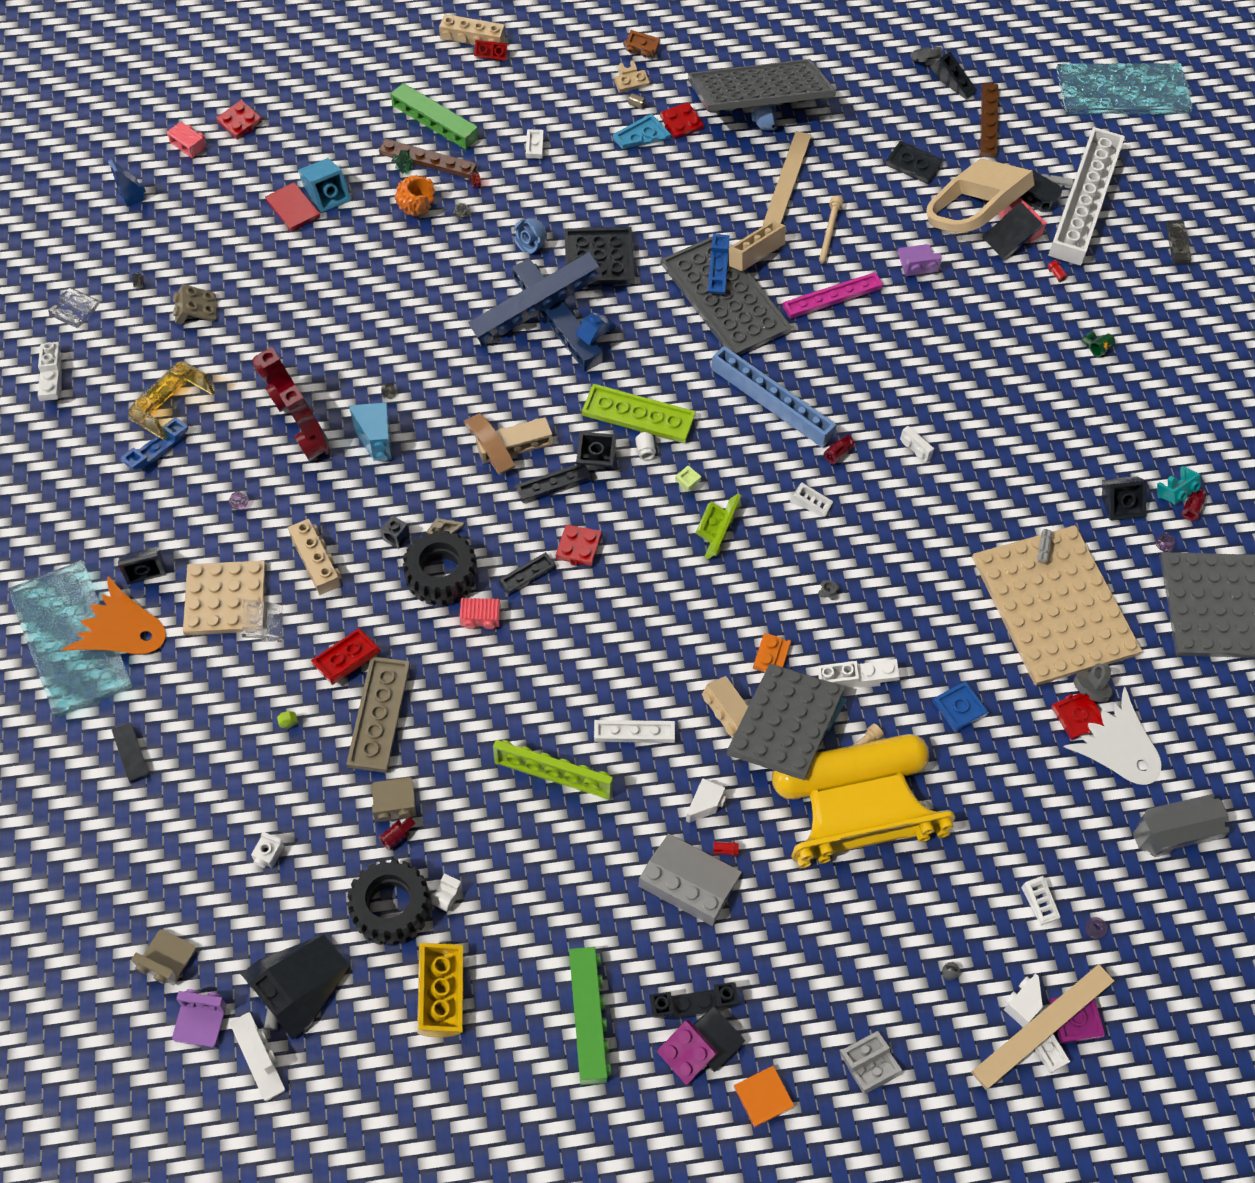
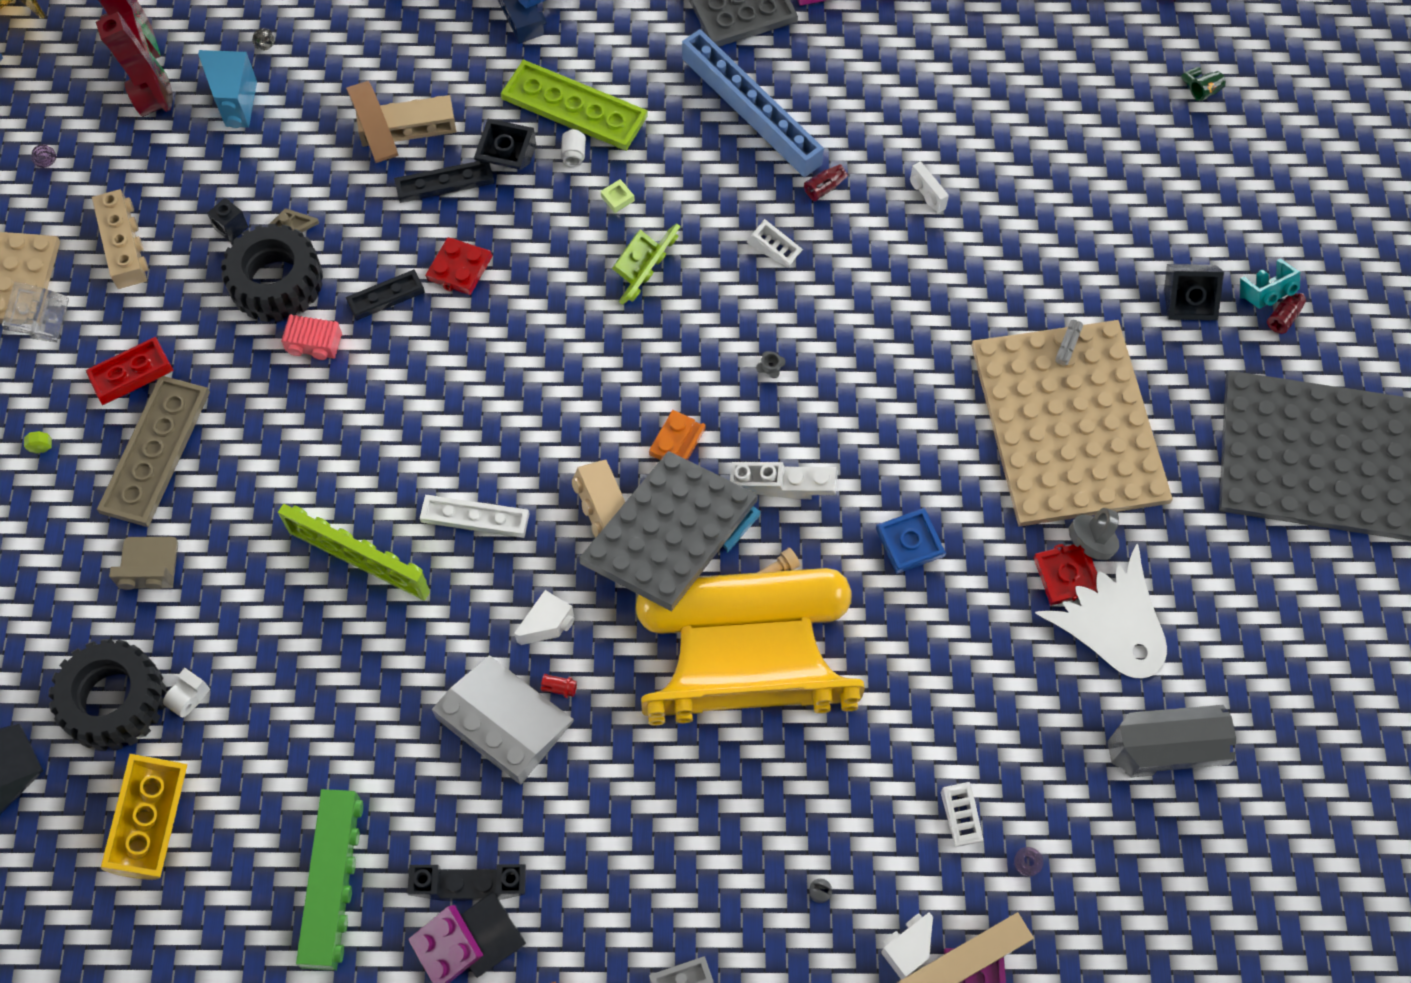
camera: 10 degrees right, 5 degrees up
dark red hinge [378,817,416,851] -> none
clear purple plate [1156,534,1175,552] -> none

